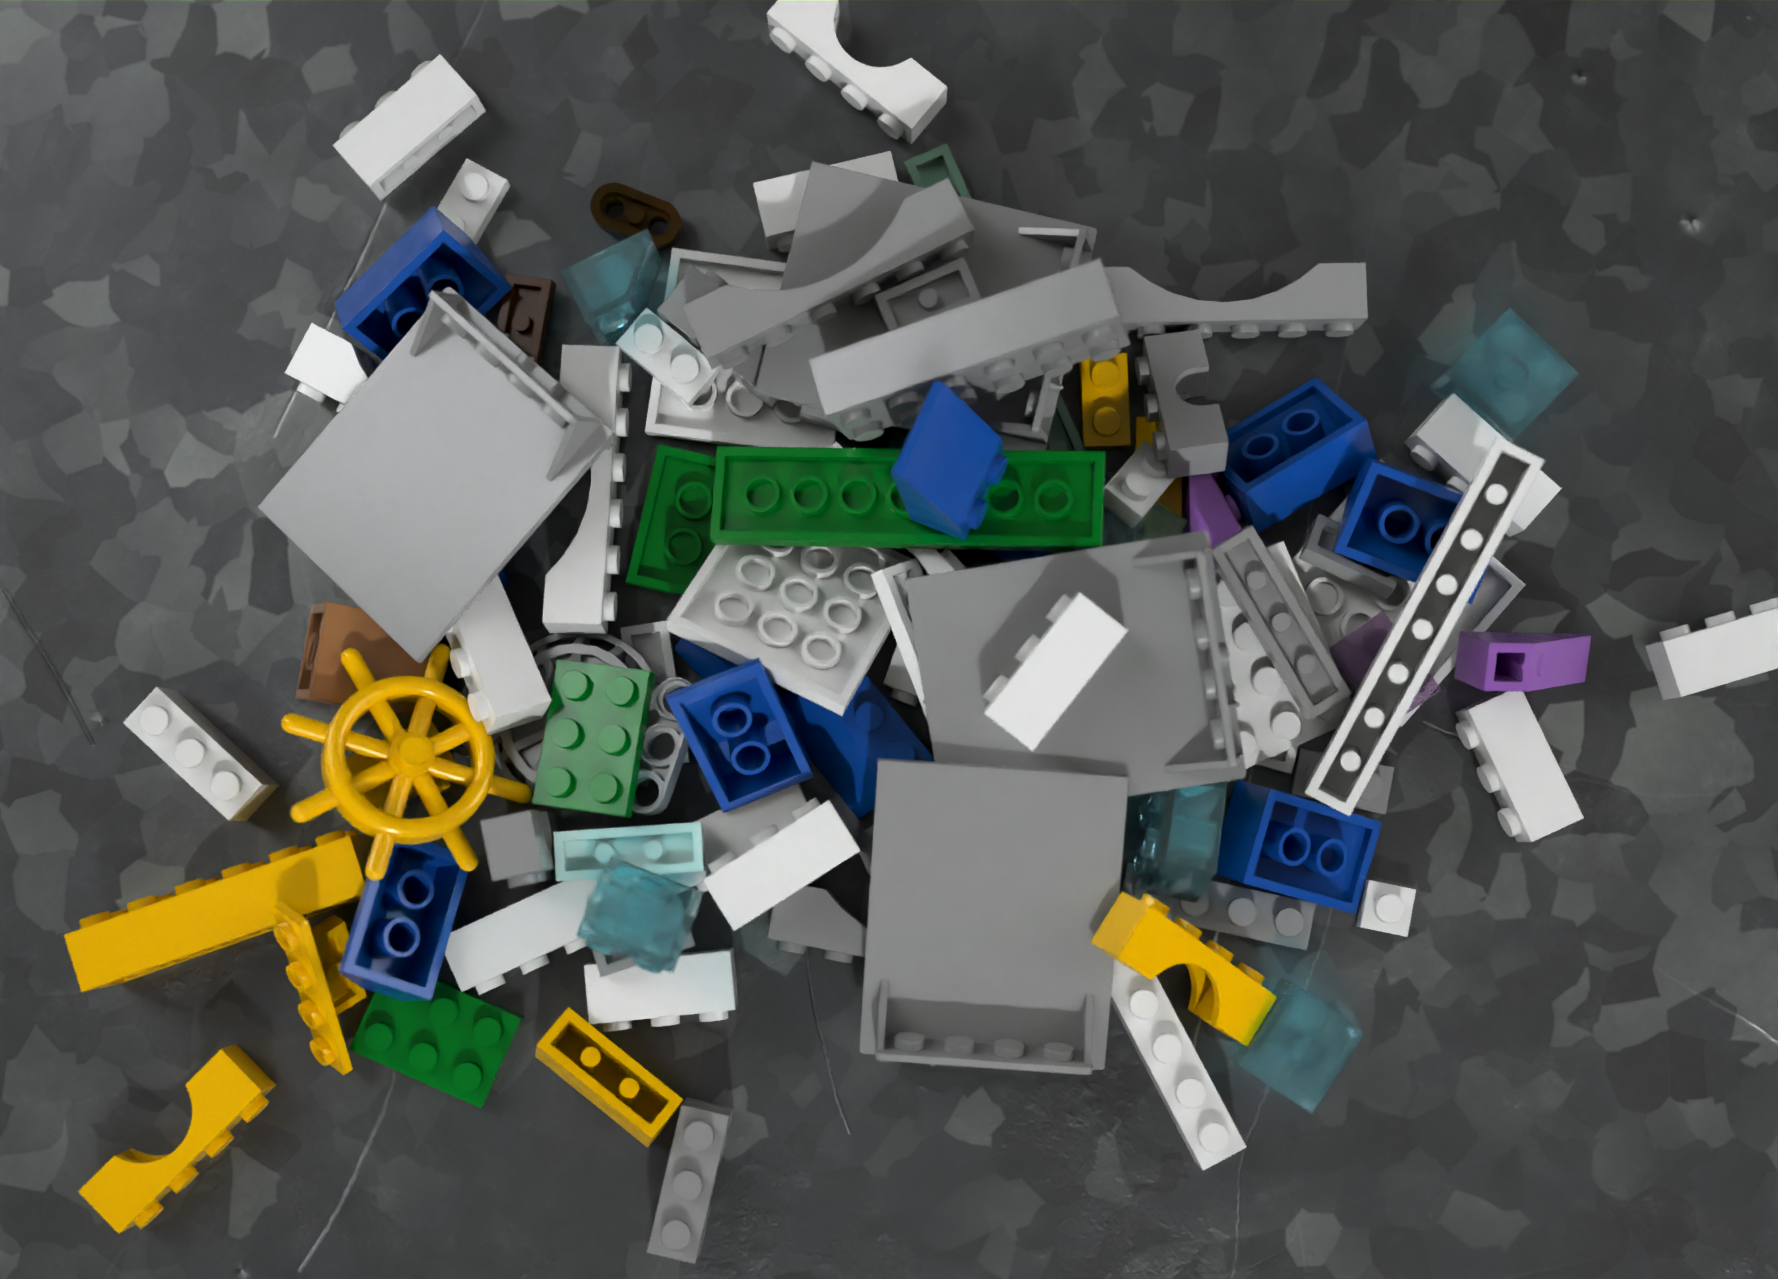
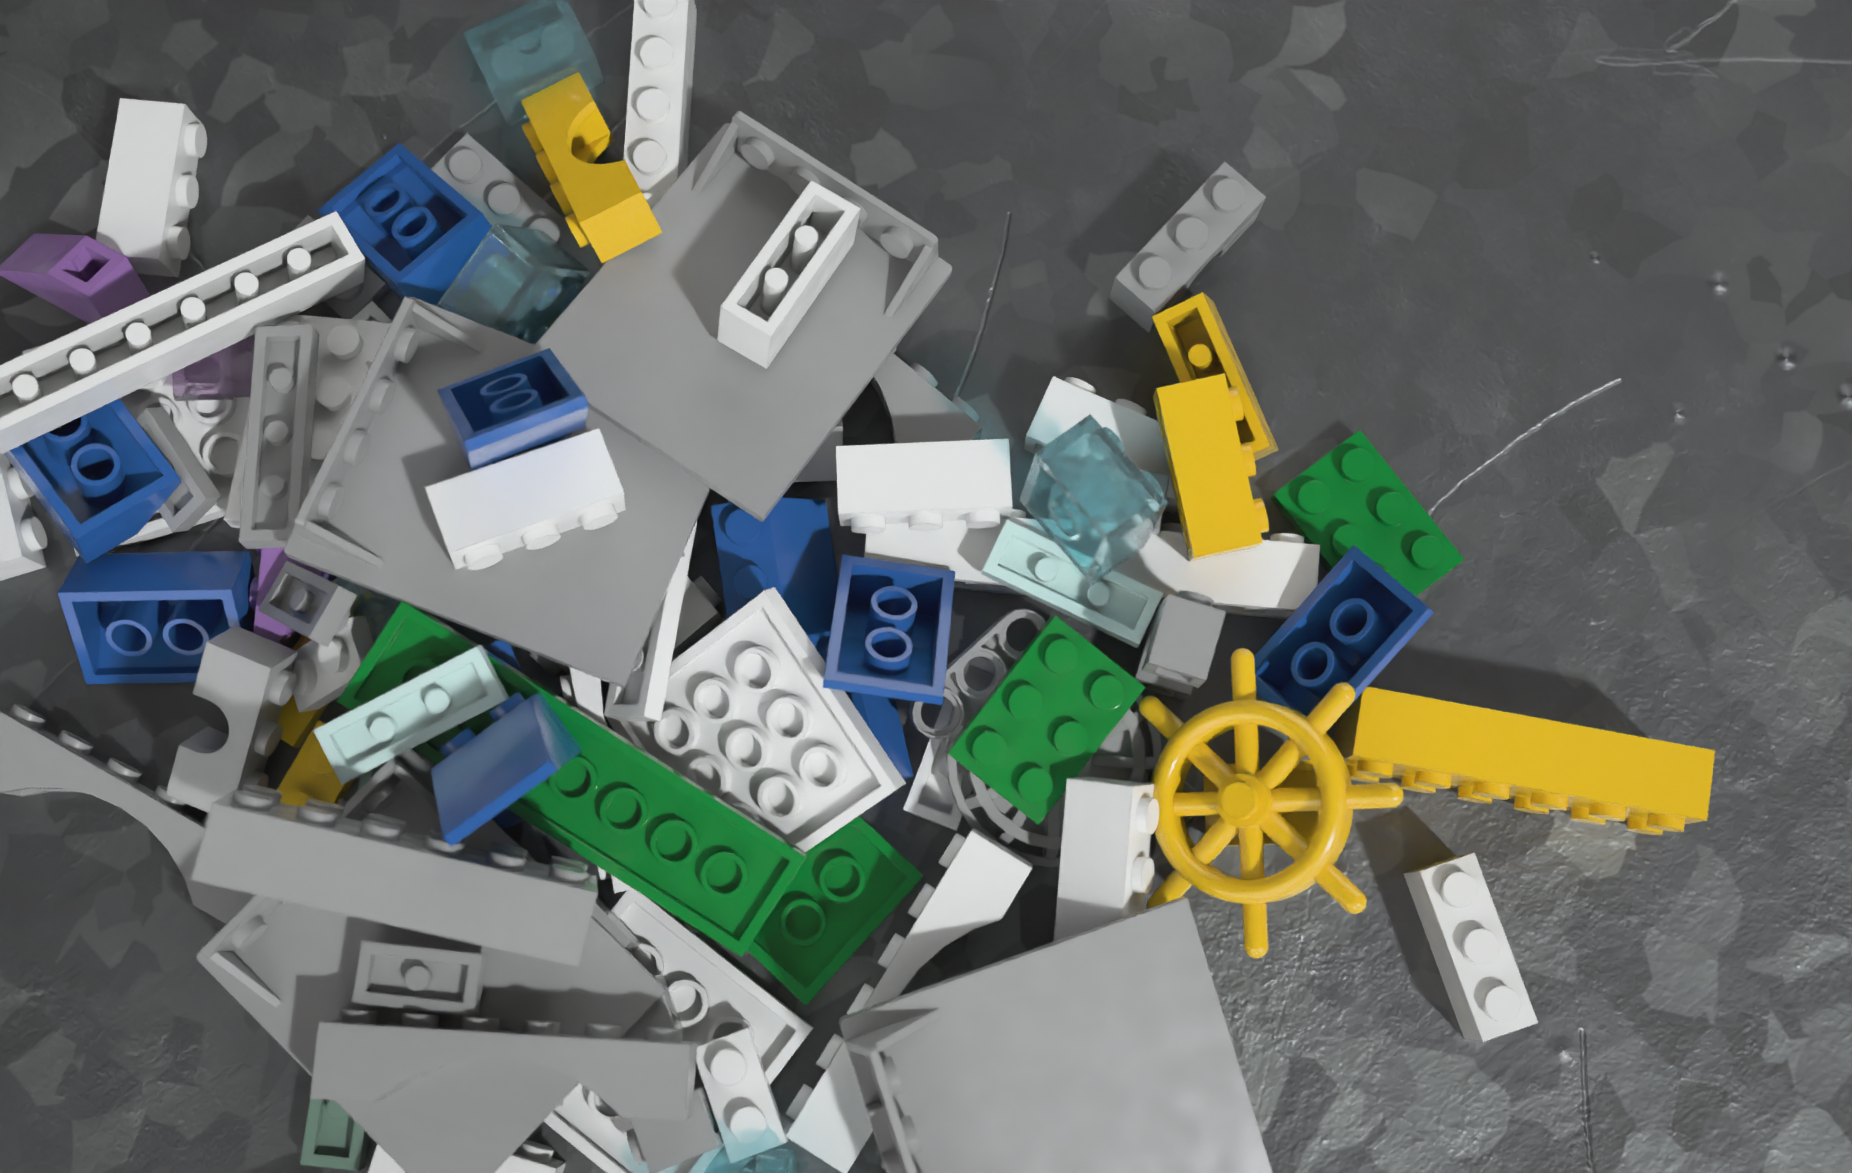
camera: 150 degrees left, 5 degrees down
yellow arch [78,1044,276,1234] -> none
yellow bracket [272,902,367,1075] -> none
medium nougat slope [295,602,447,716] -> none
white plate [1356,880,1416,937] -> none
none -> light grey plate [258,561,357,647]
none -> light aqua plate [313,645,509,784]
none -> blue slope [437,348,589,471]
none -> white brick [717,180,861,369]
none -> yellow brick [1153,373,1269,562]

